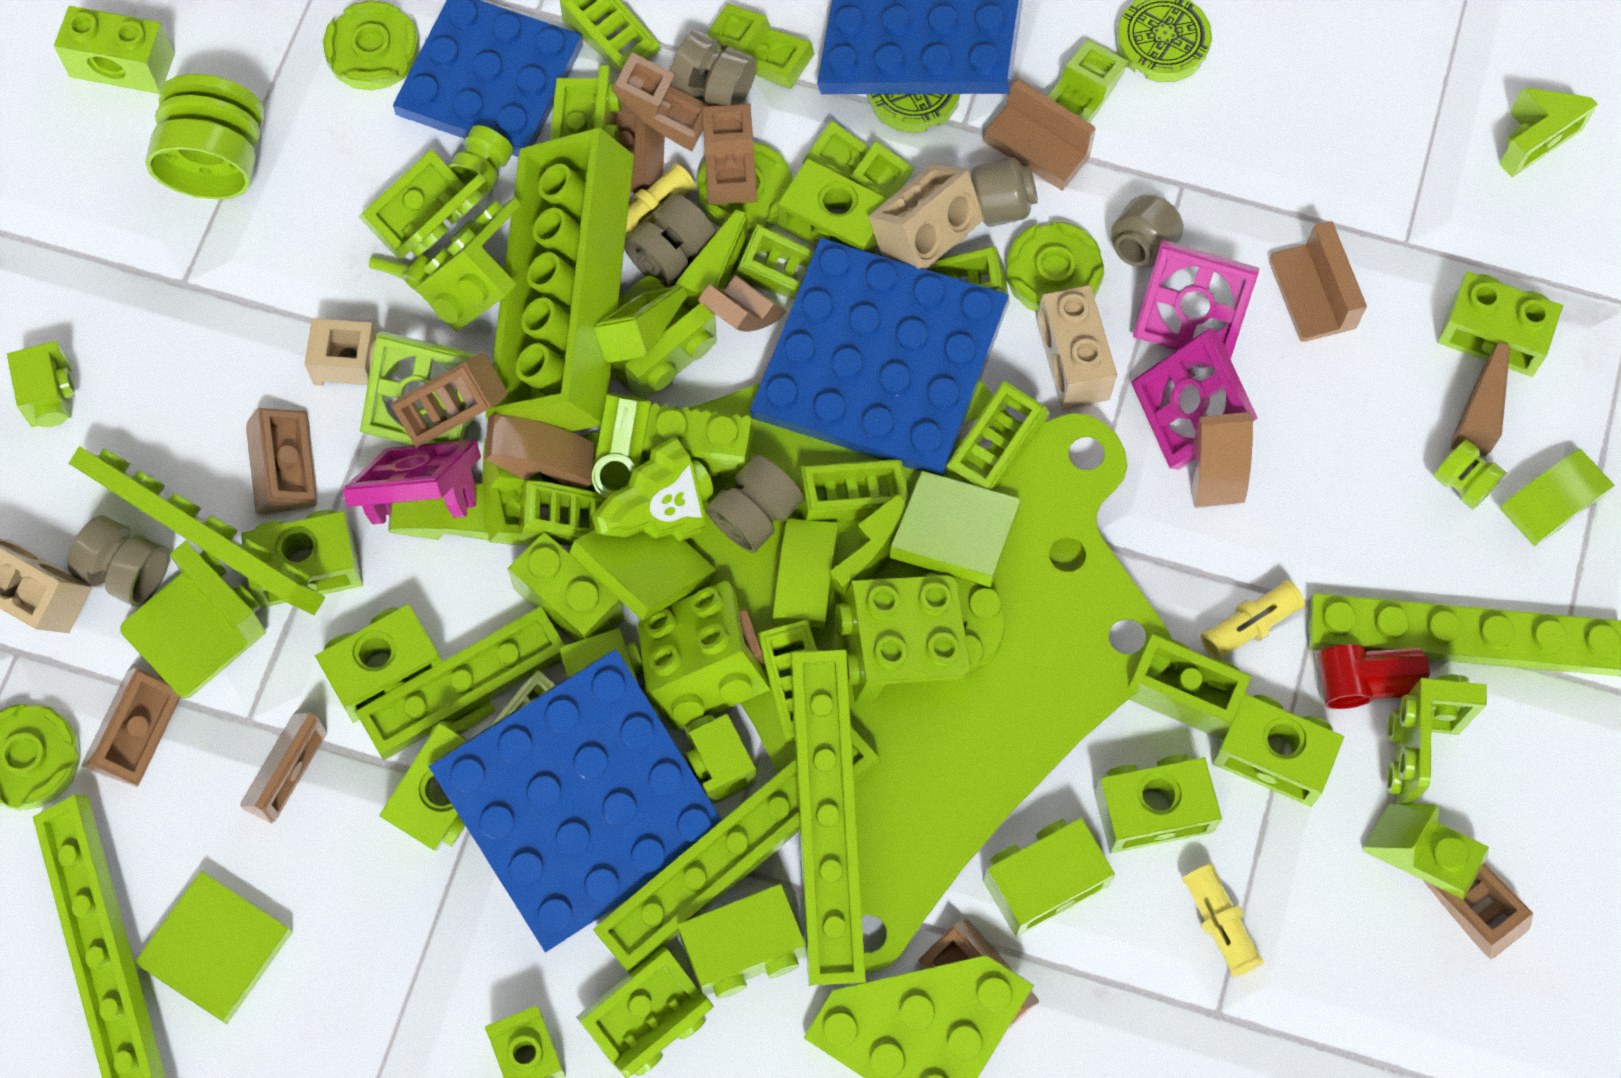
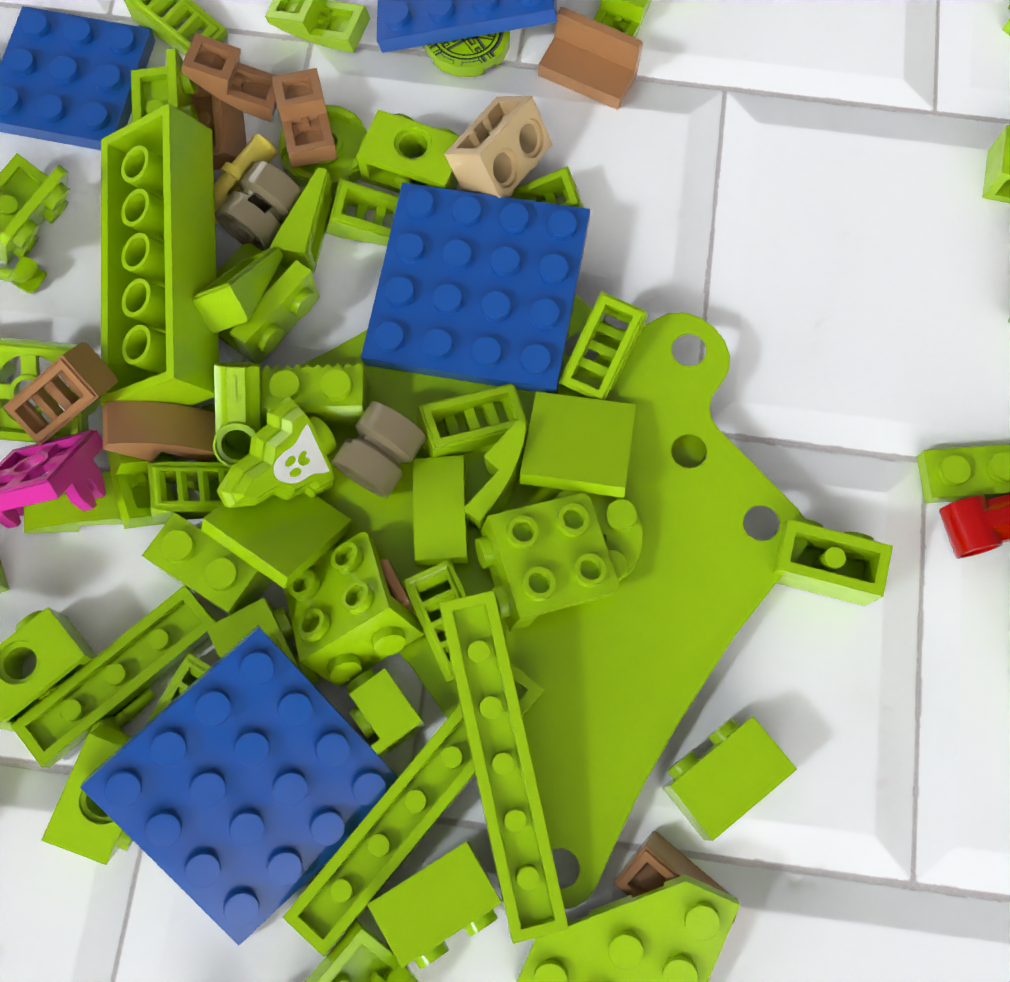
camera: 10 degrees left, 5 degrees up
lime bracket [415,196,522,332] -> none
lime wheel [448,125,514,194] -> none
dark tan wheel [670,30,757,106] -> none
medium nougat slope [698,275,786,332] -> none
lime slope [802,121,915,199] -> none
dark tan head [971,157,1038,227] -> none
lime tile [1006,222,1104,312] -> none
tan brick [1037,285,1118,410] -> none
lime brick [1094,754,1222,854] -> none
dark tan head [1110,194,1184,268] -> none
dark pink piece [1131,329,1258,470] -> none
dark pink piece [1133,240,1260,359] -> none
light yellow pin [1182,863,1264,978] -> none
medium nougat slope [1191,412,1253,508] -> none
light yellow pin [1200,580,1305,660] -> none
lime brick [1213,694,1345,807] -> none
medium nougat panel [1269,221,1367,342] -> none

